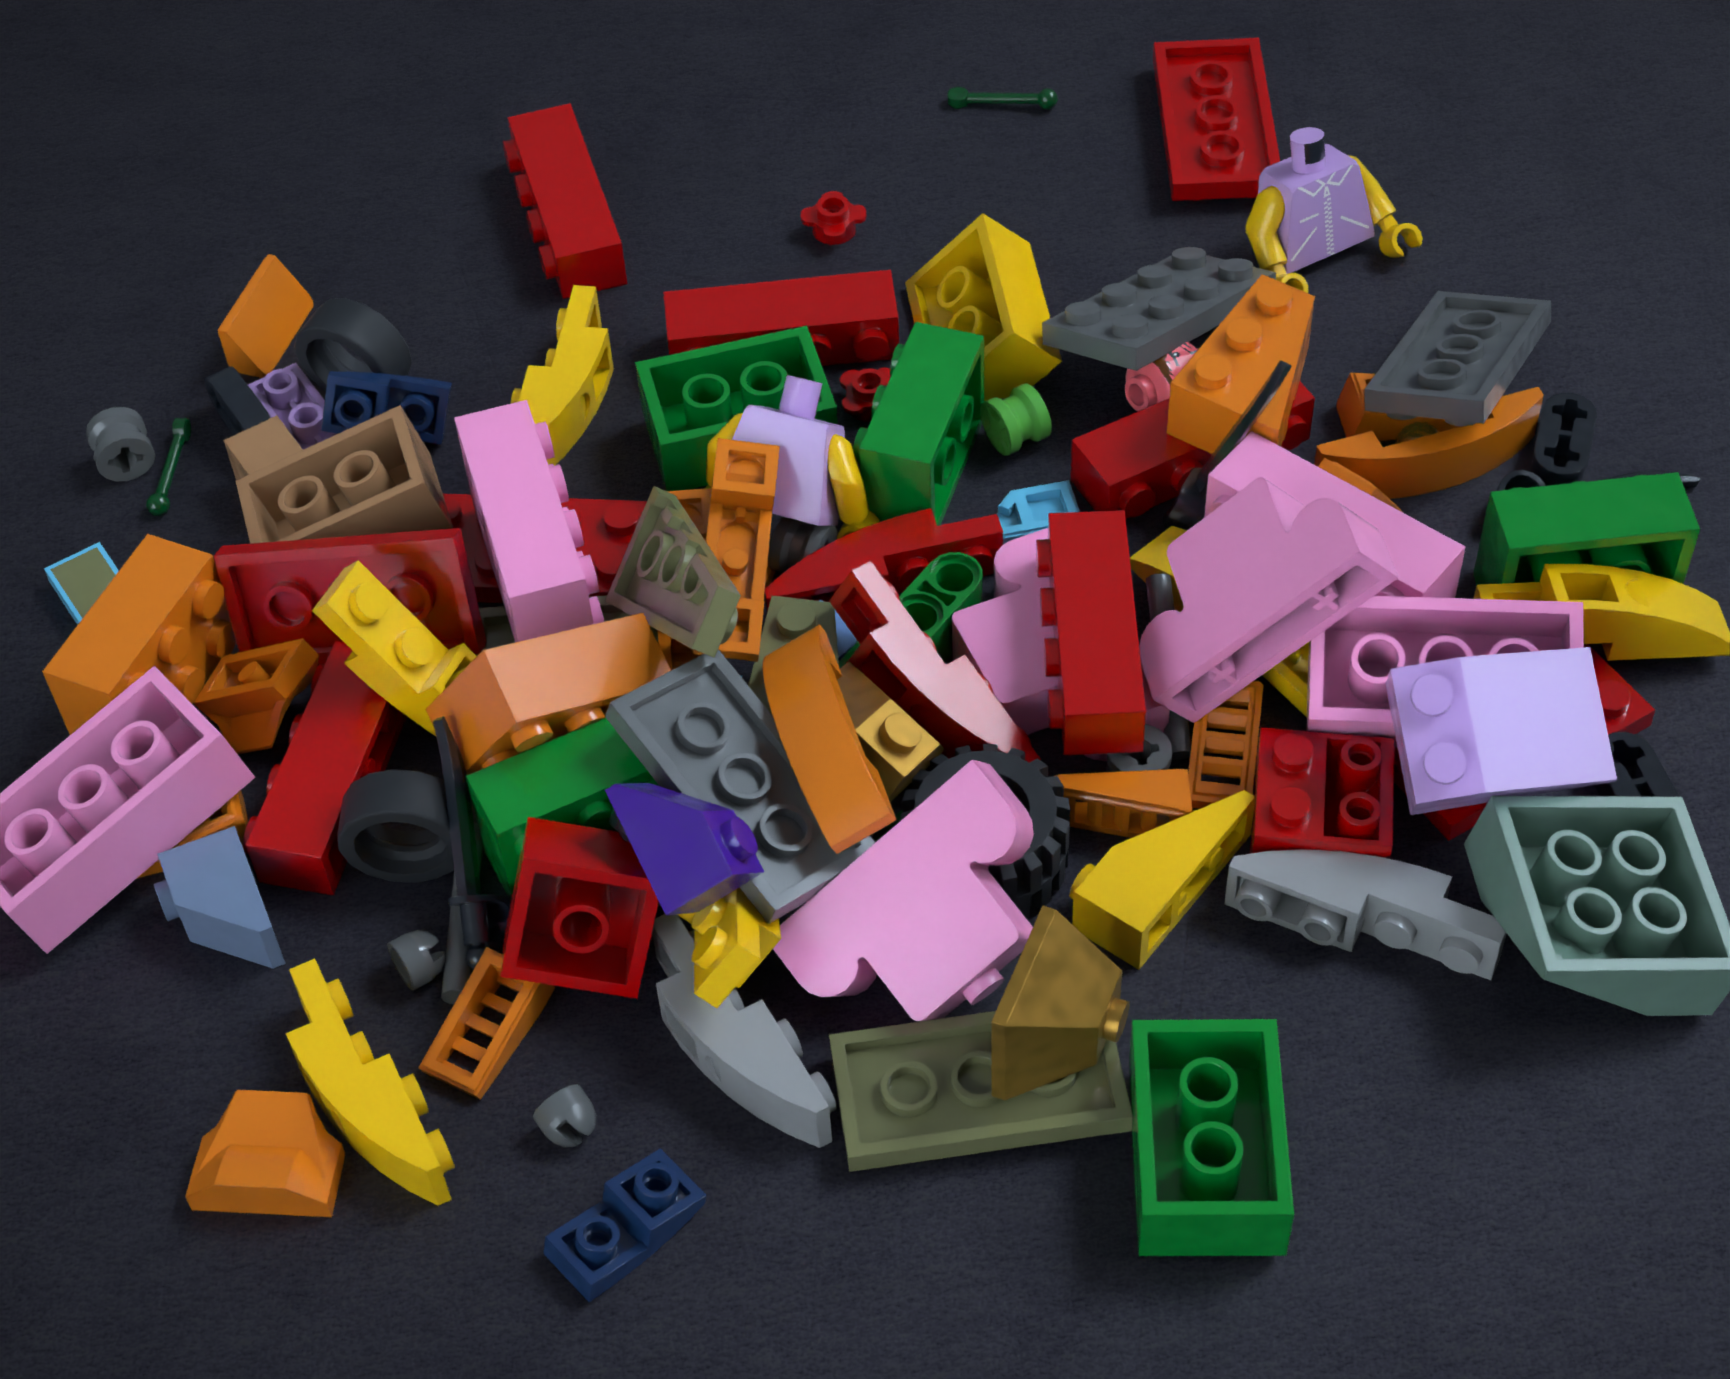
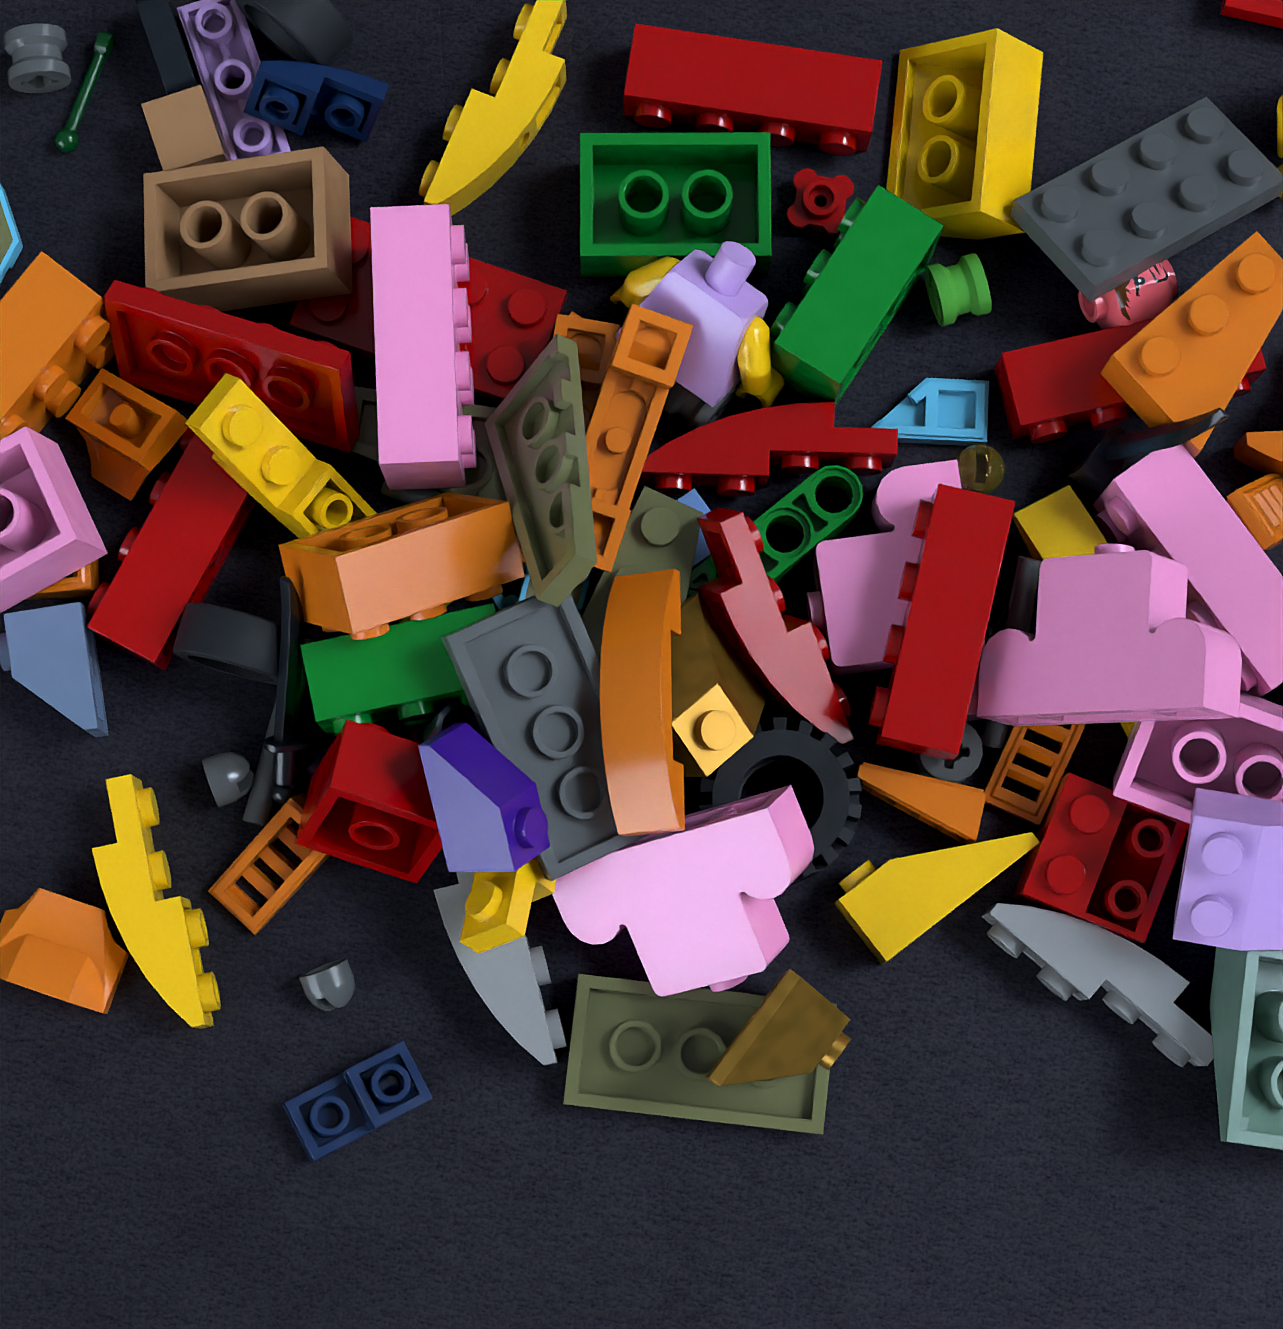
camera: 10 degrees right, 30 degrees up
green brick [1129,1019,1294,1256] -> none

